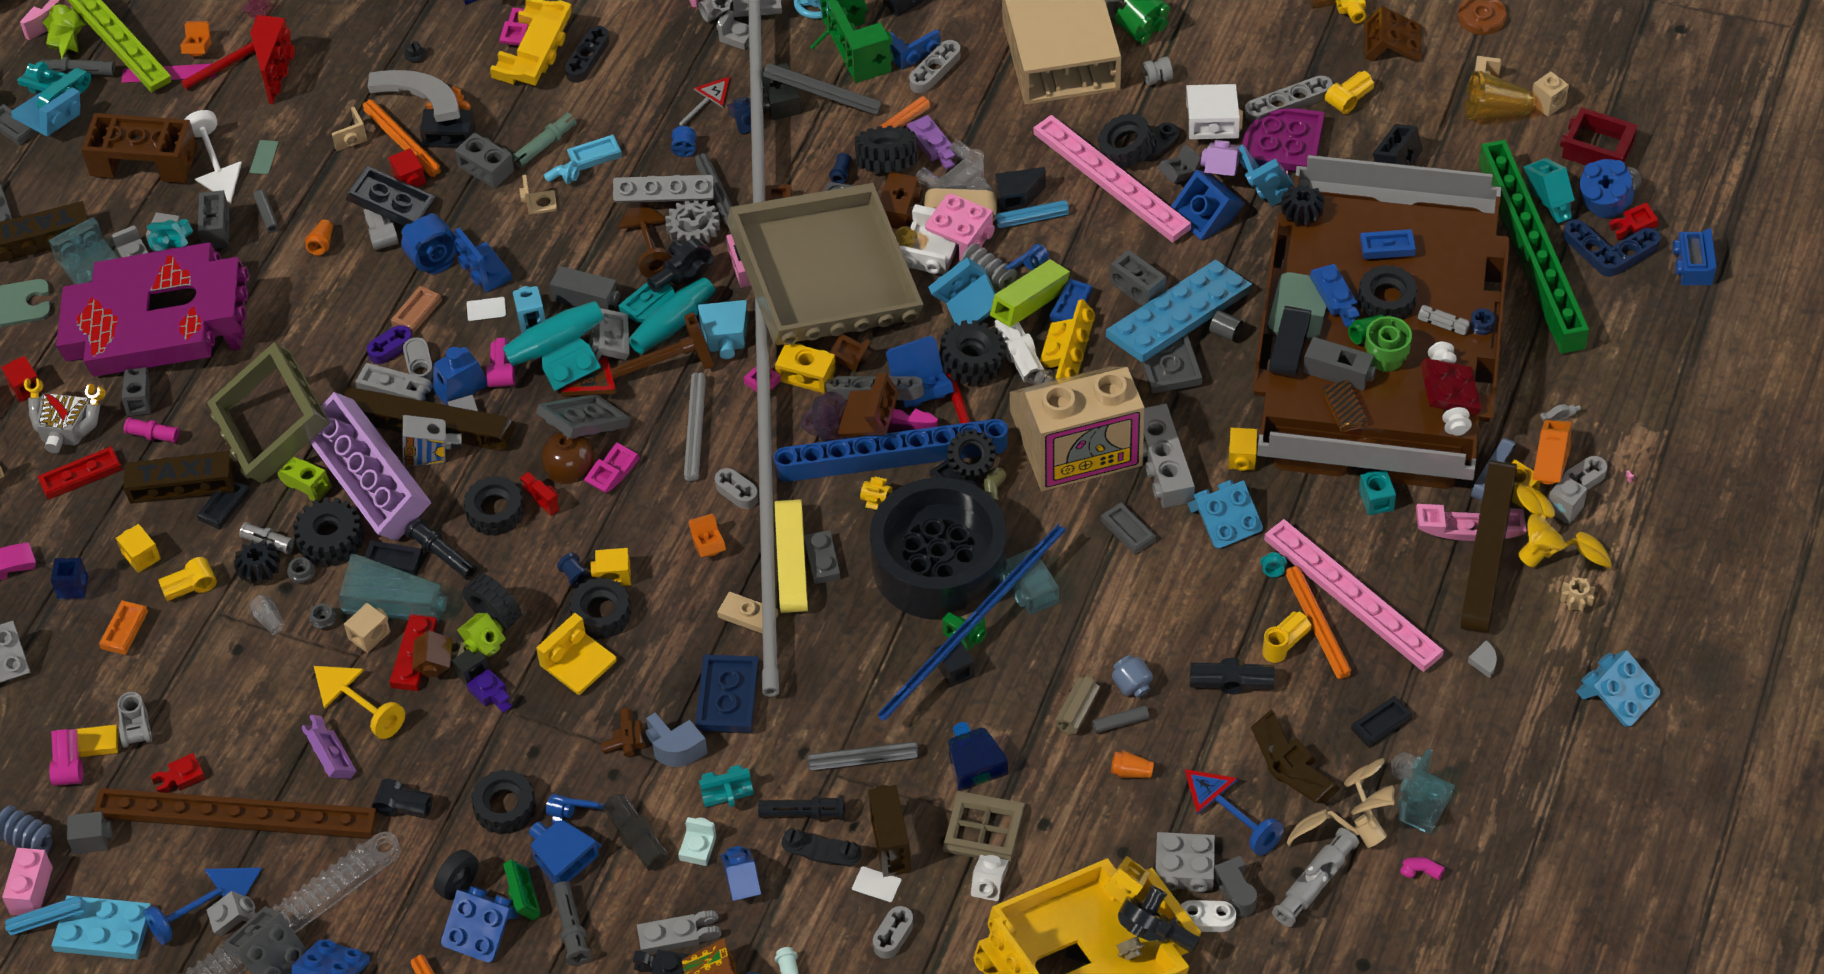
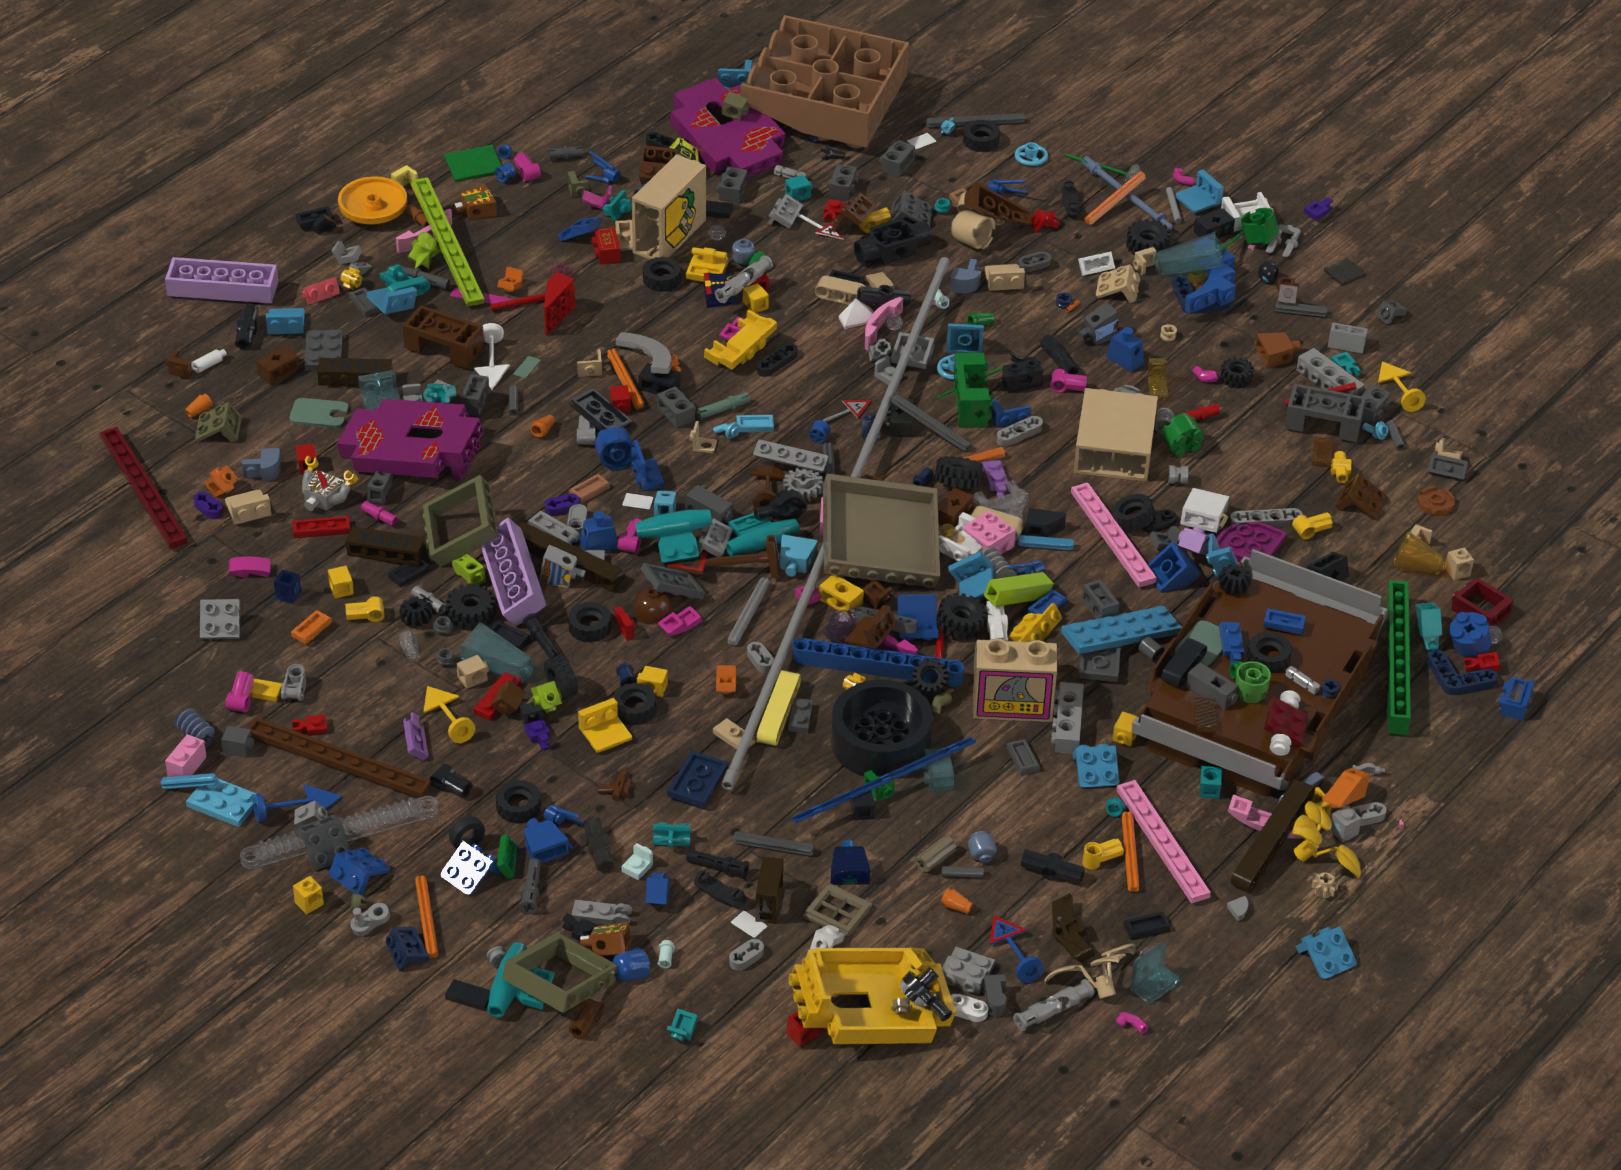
camera: 15 degrees right, 10 degrees down
black piece [404,41,425,62] -> none
sand blue brick [646,712,707,767] -> none

